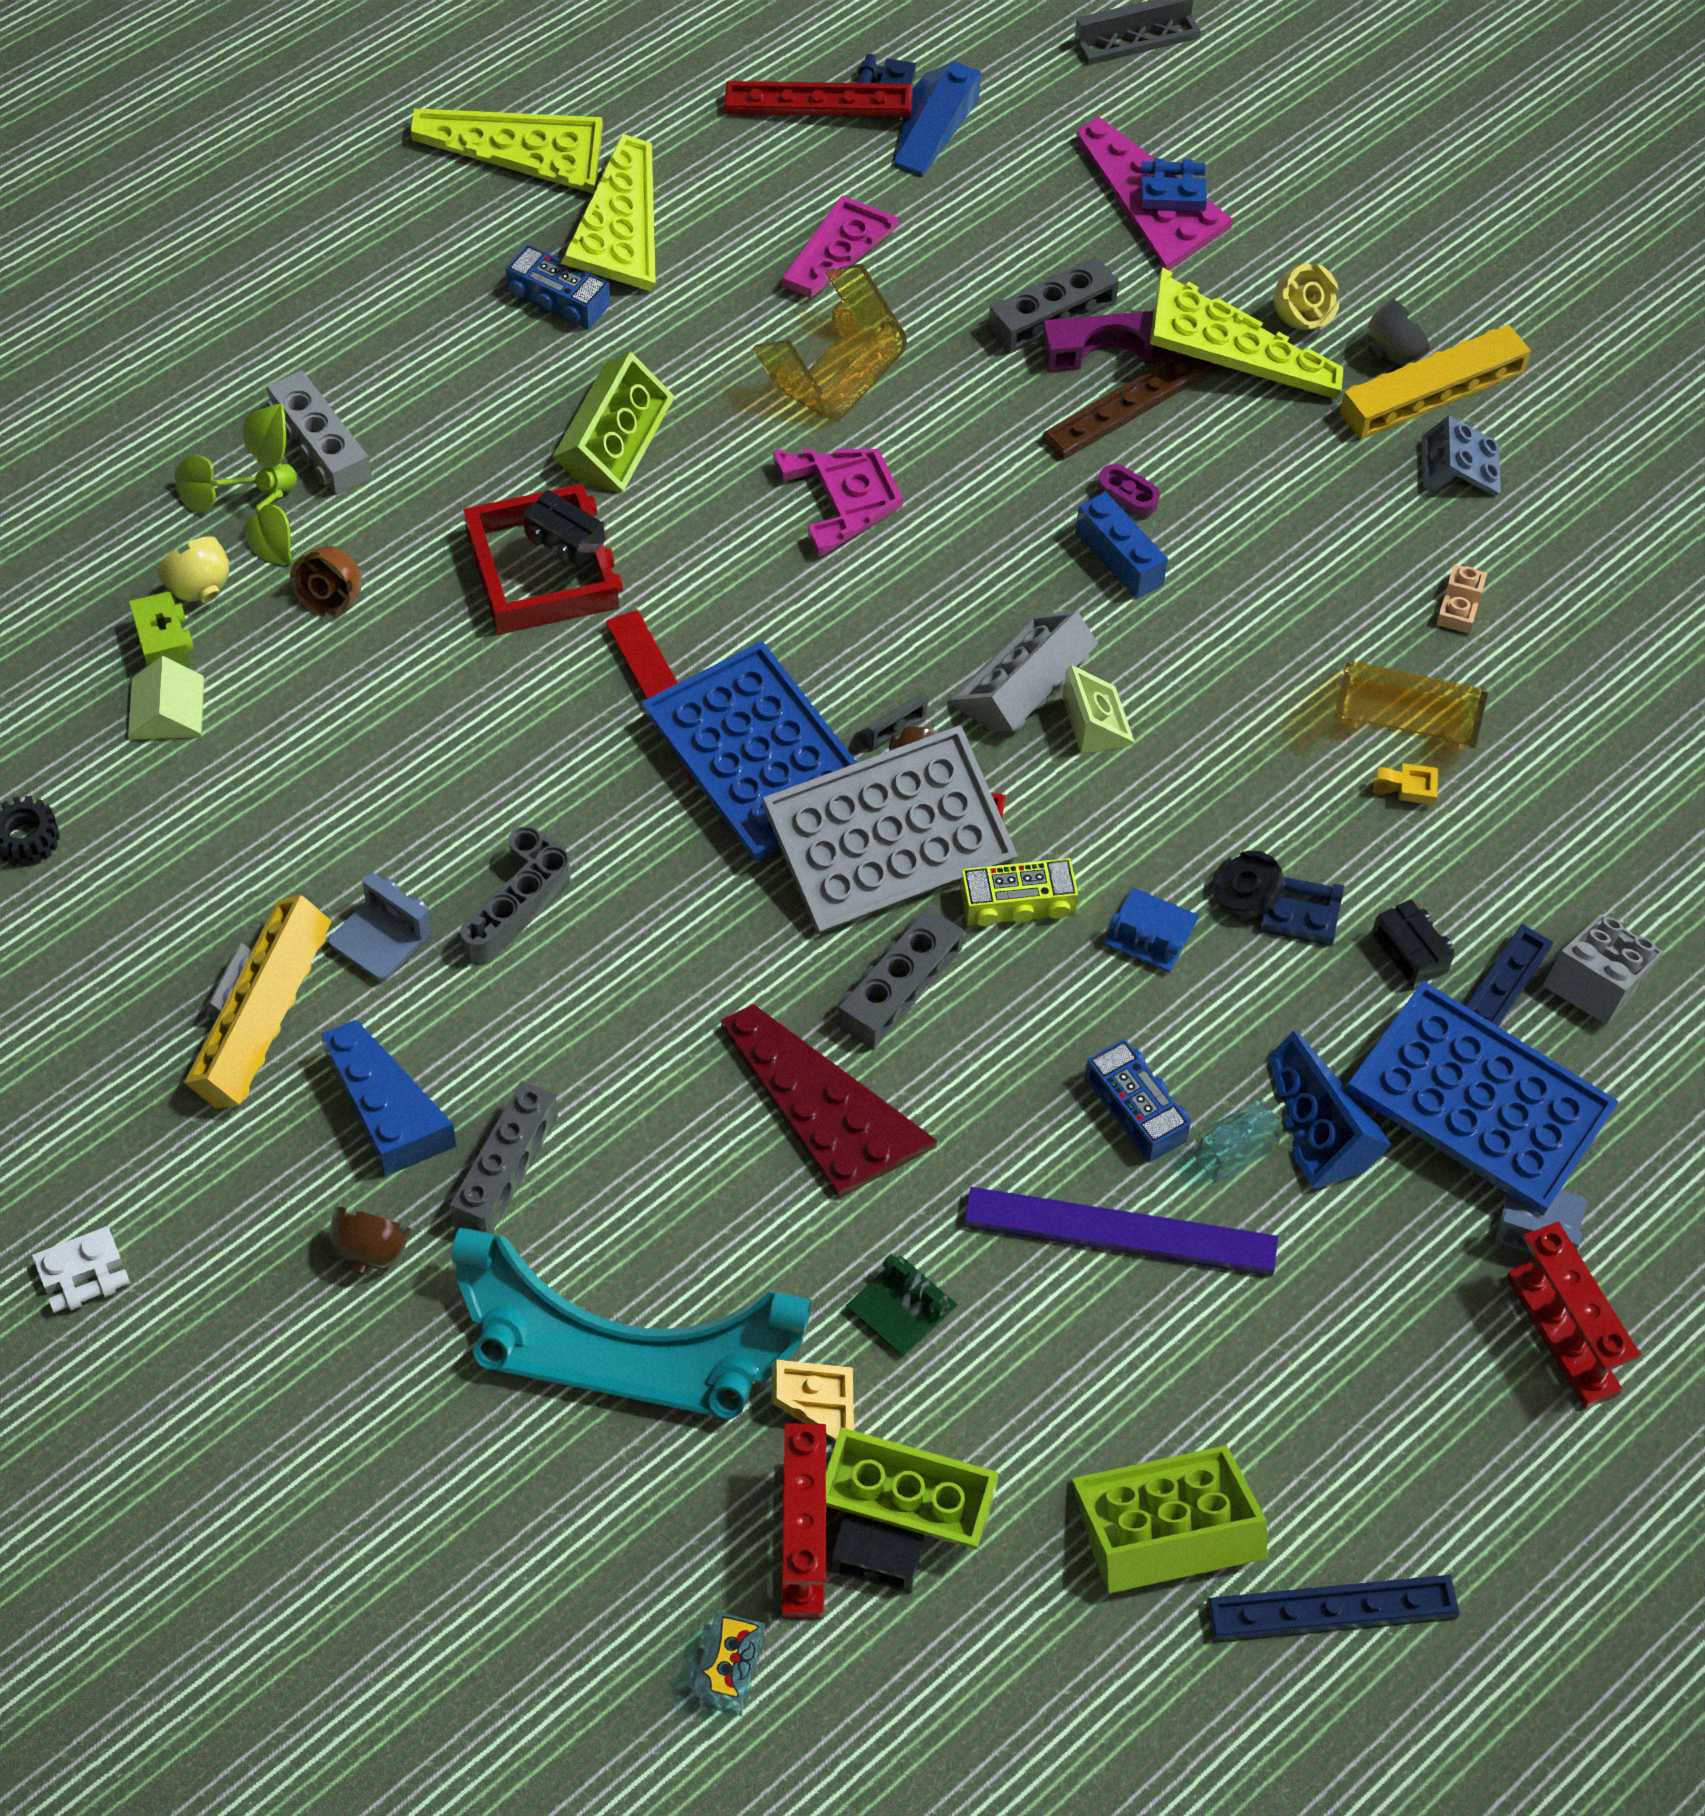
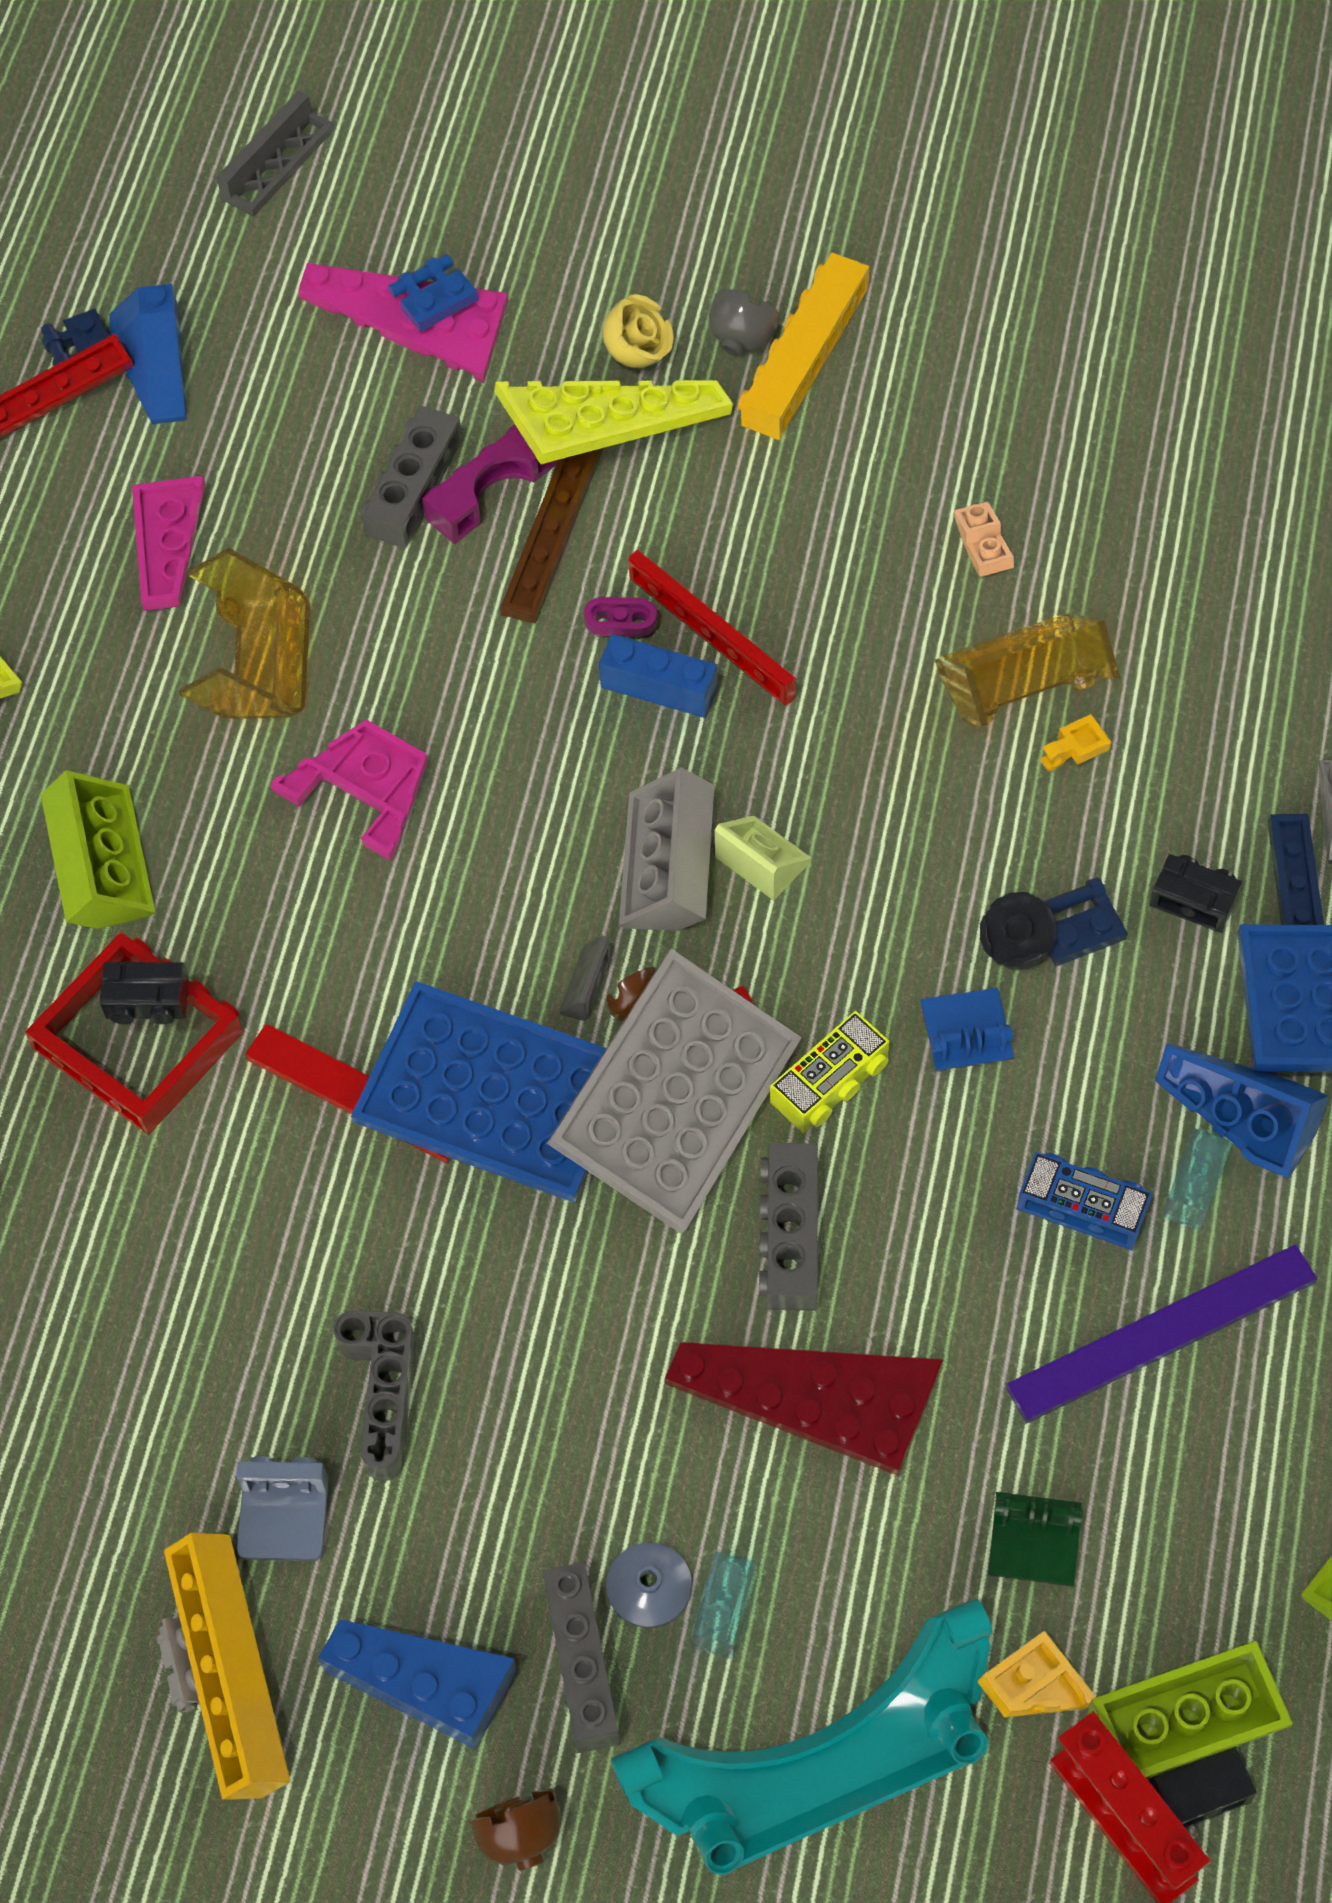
camera: 30 degrees left, 5 degrees up
sand blue bracket [1422,415,1501,496] -> none
none -> sand blue dish [606,1543,692,1628]
none -> red tile [628,549,796,706]
none -> clear light blue brick [691,1551,757,1659]

